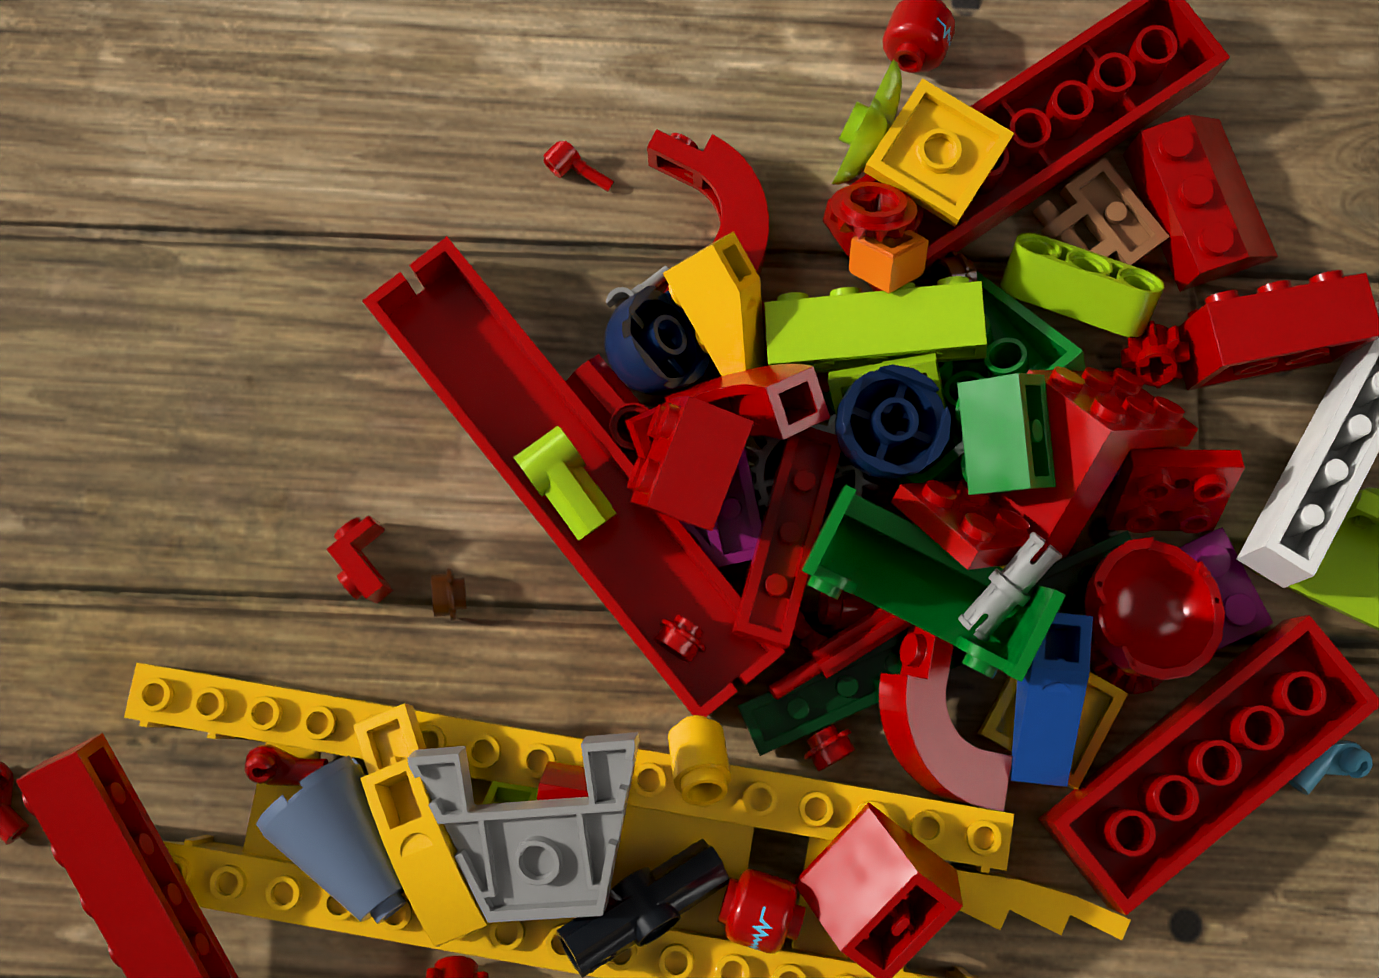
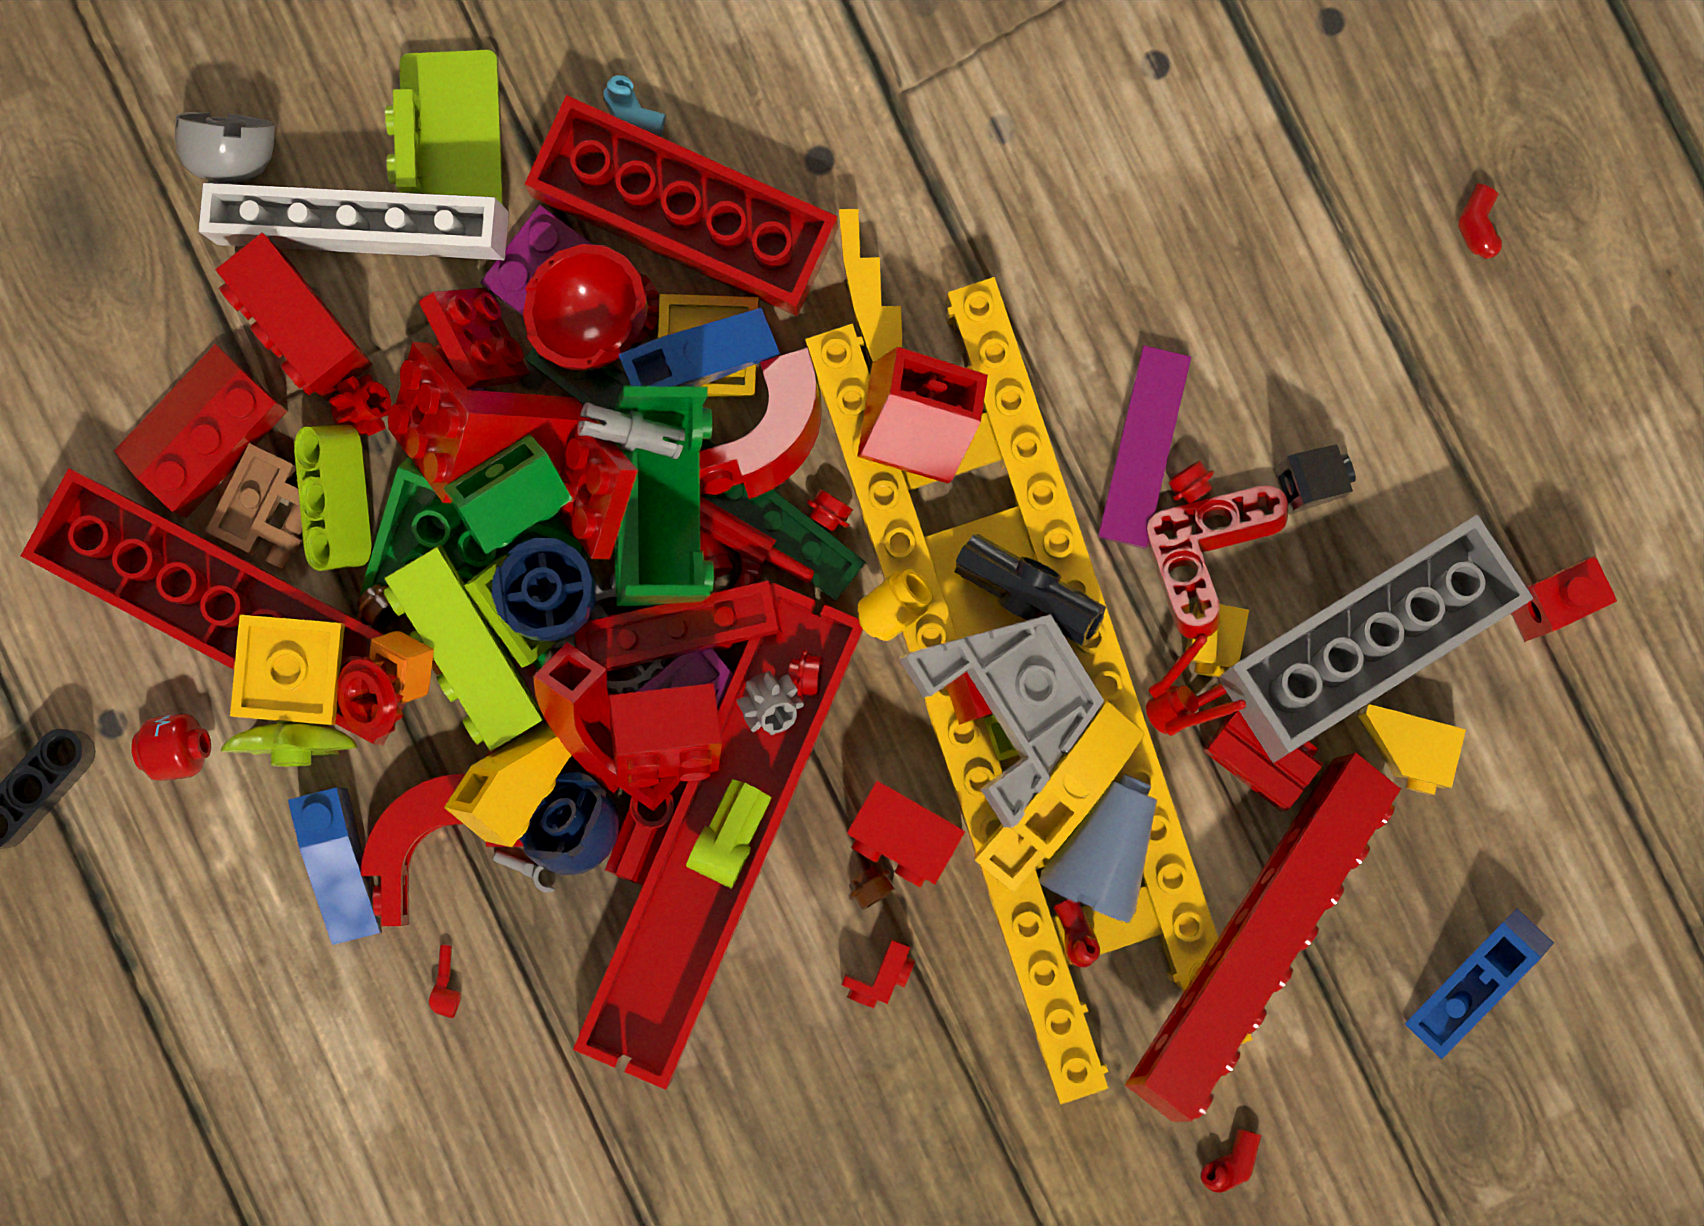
camera: 115 degrees left, 5 degrees up
red head [717,869,806,954] -> none
none -> slope [288,787,382,945]
none -> light grey gear [737,671,804,735]
none -> red brick [846,781,966,888]

